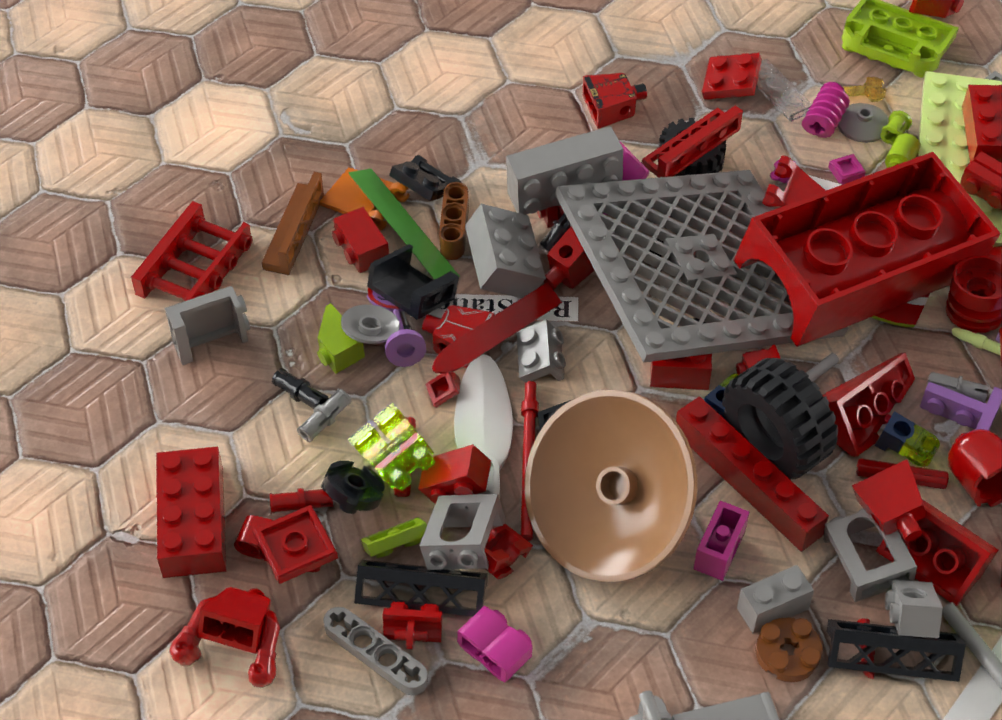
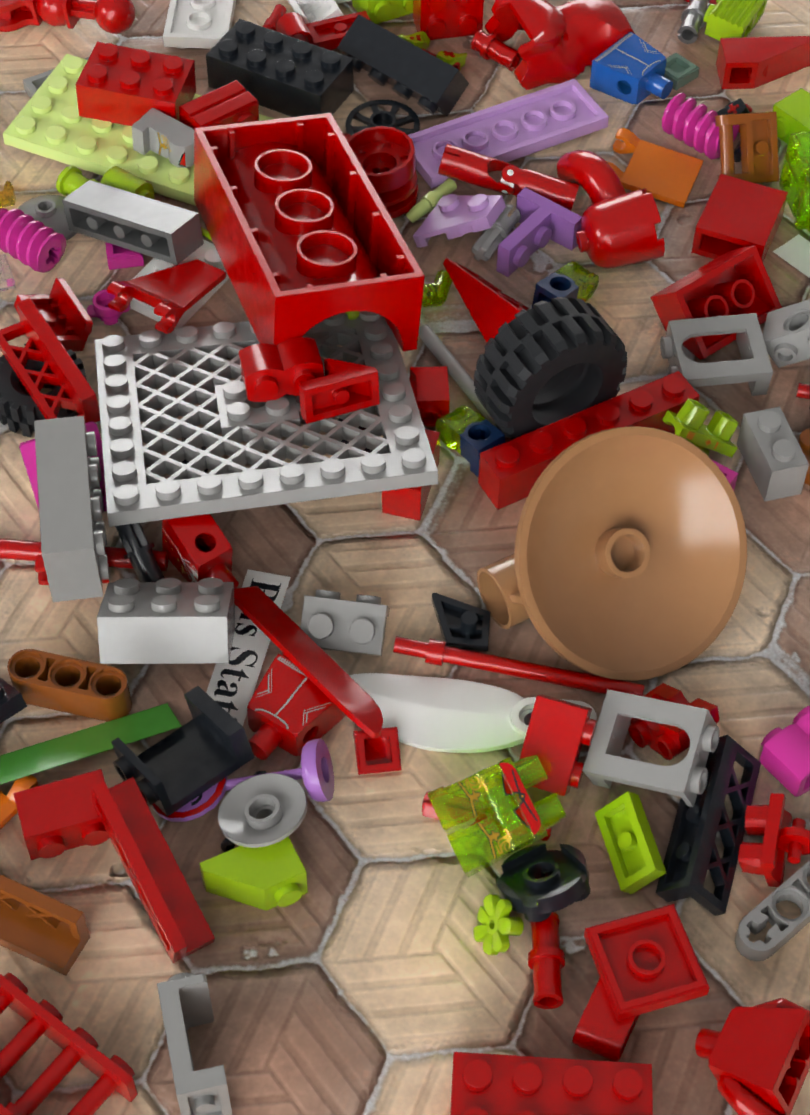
camera: 80 degrees left, 0 degrees up
black pin [272,368,329,409] -> none
light grey pin [297,388,352,442] -> none
red torso [852,459,926,542] -> none
red axle [856,458,949,489] -> none
none -> red bracket [14,278,93,351]
none -> dark grey brick [62,180,204,265]
none -> red fence [92,777,215,963]
none -> light grey leg [132,108,194,168]
none -> red brick [239,337,324,402]
none -> red slope [298,358,380,424]
none -> lavender wing [413,194,506,248]
none -> clear neon green arm [422,270,453,308]
none -> lime plant [473,894,524,955]
none -> lime hips [662,398,739,458]

